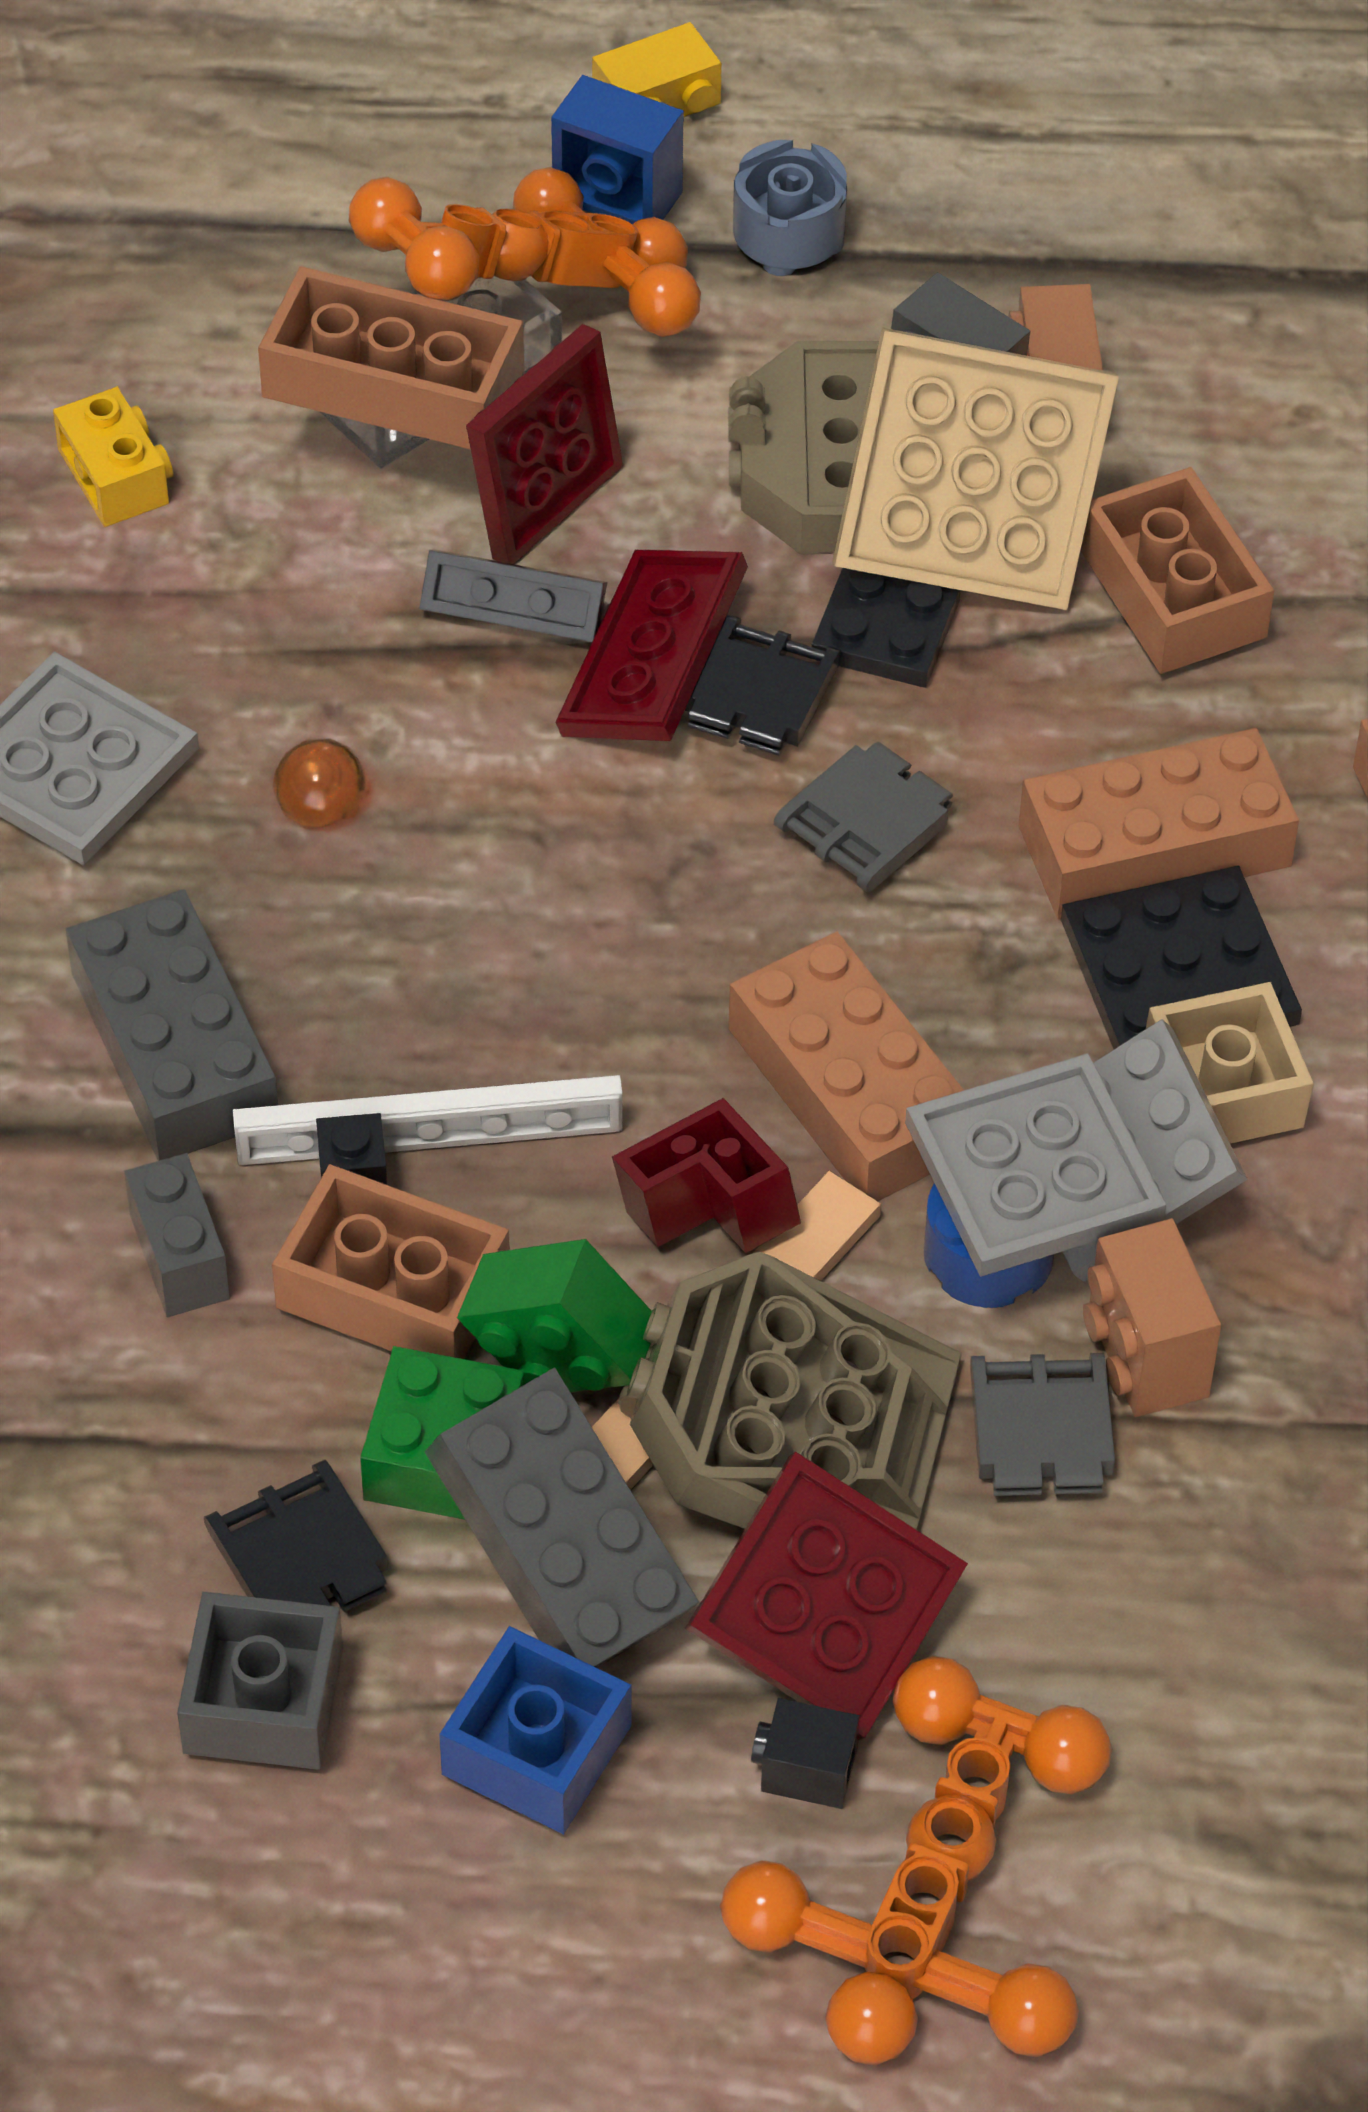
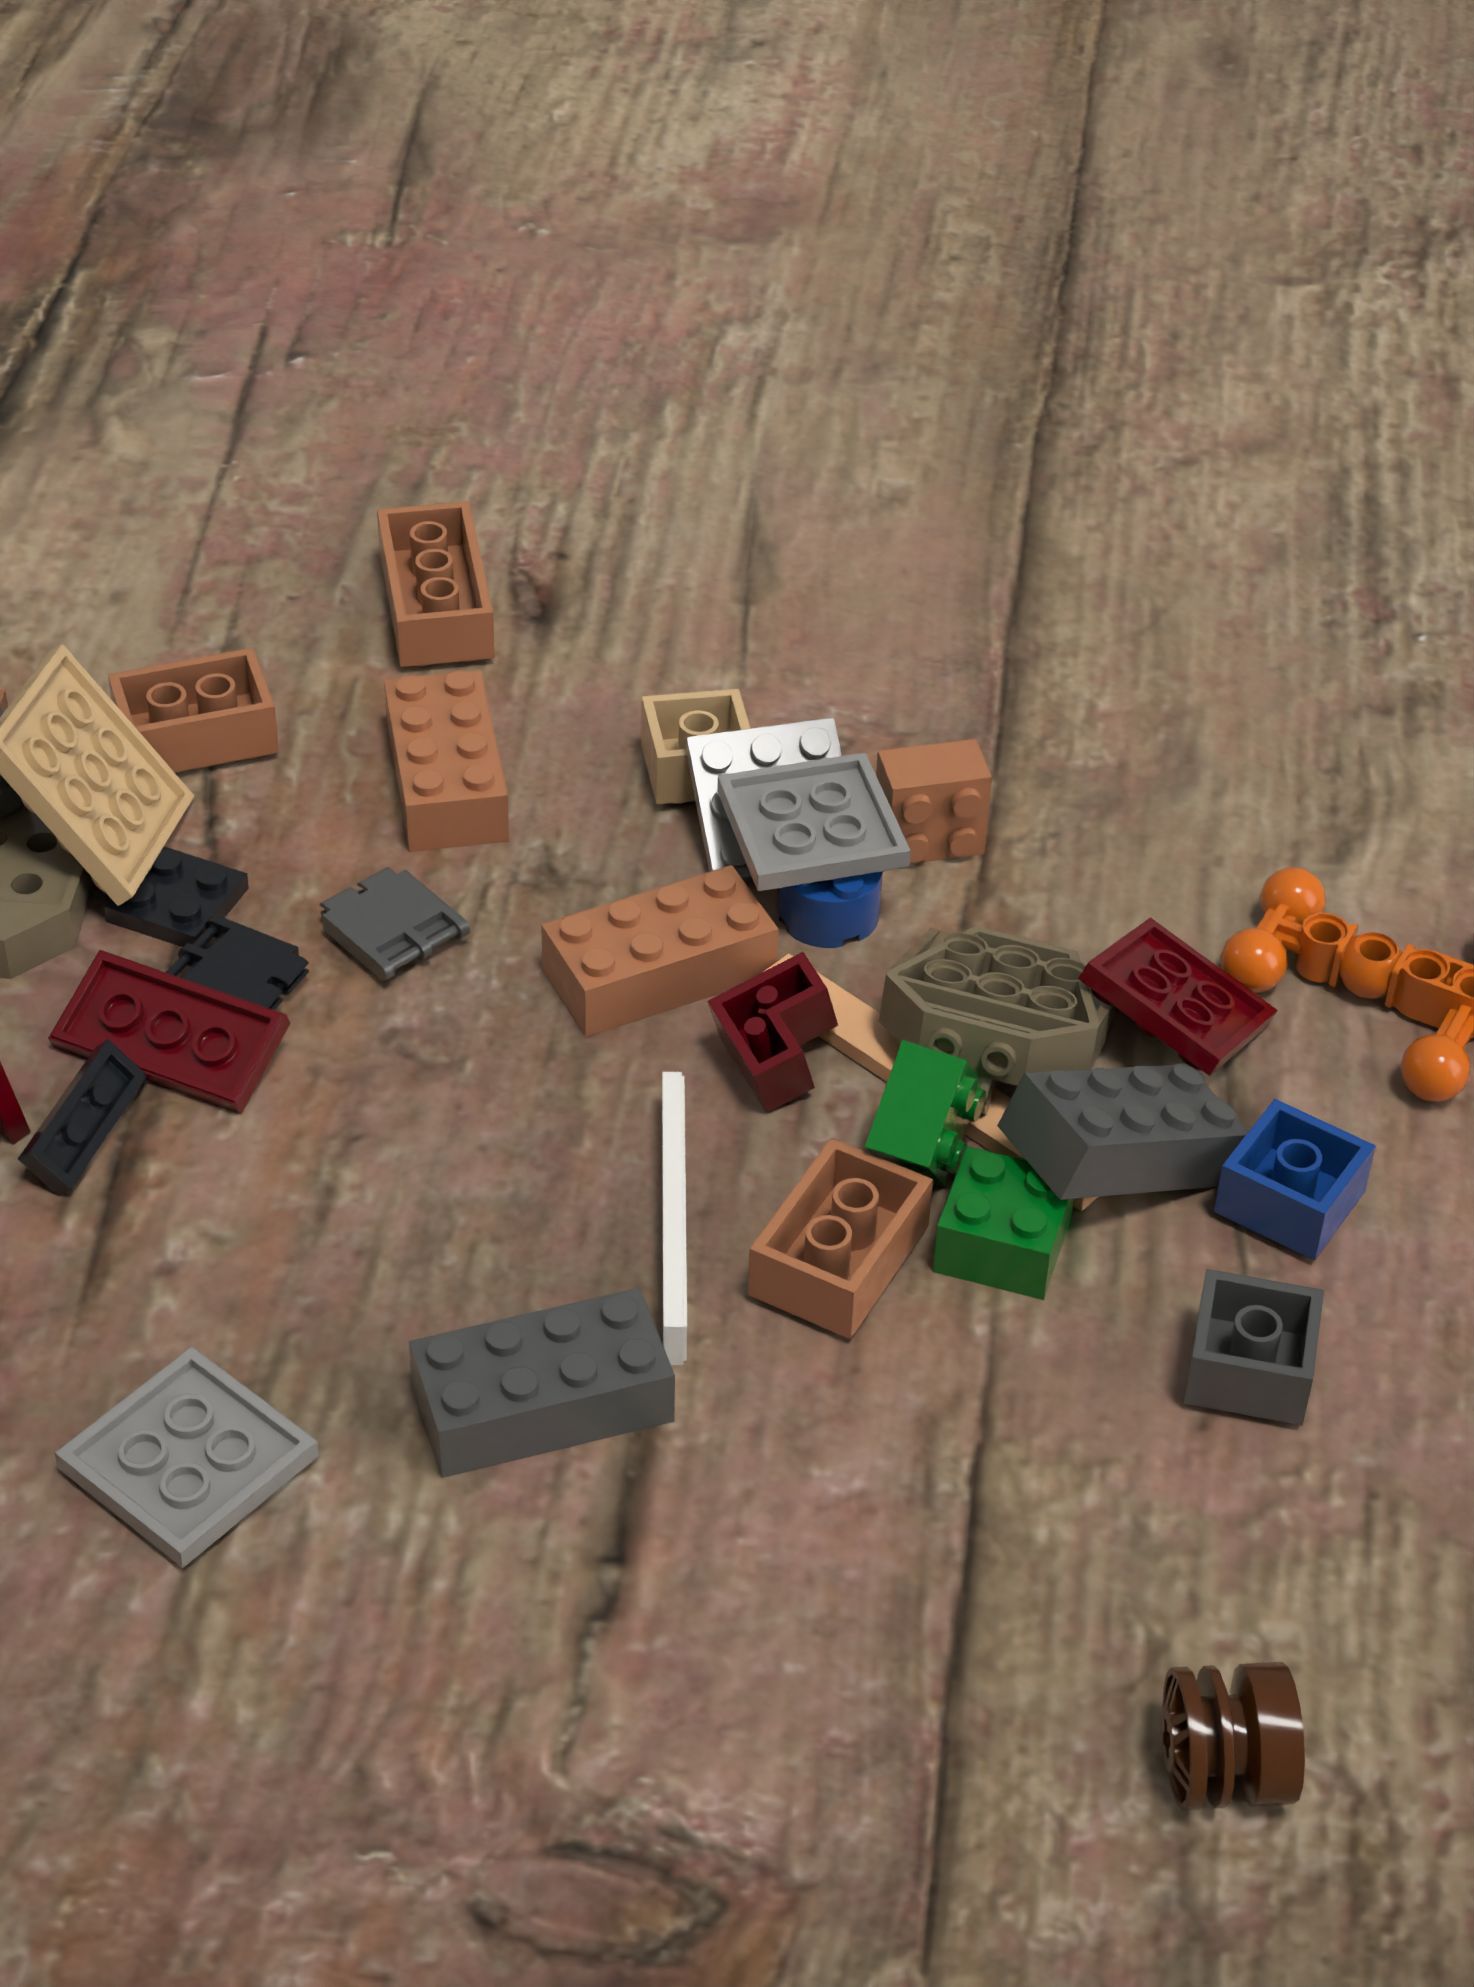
camera: 85 degrees left, 10 degrees down
dark grey brick [124,1153,230,1317] -> none
black plate [204,1459,388,1612] -> none
clear orange hair [273,738,369,827] -> none
black brick [316,1113,387,1185] -> none
black brick [751,1698,860,1809] -> none
dark grey plate [970,1353,1115,1496] -> none
black plate [1061,866,1302,1050] -> none

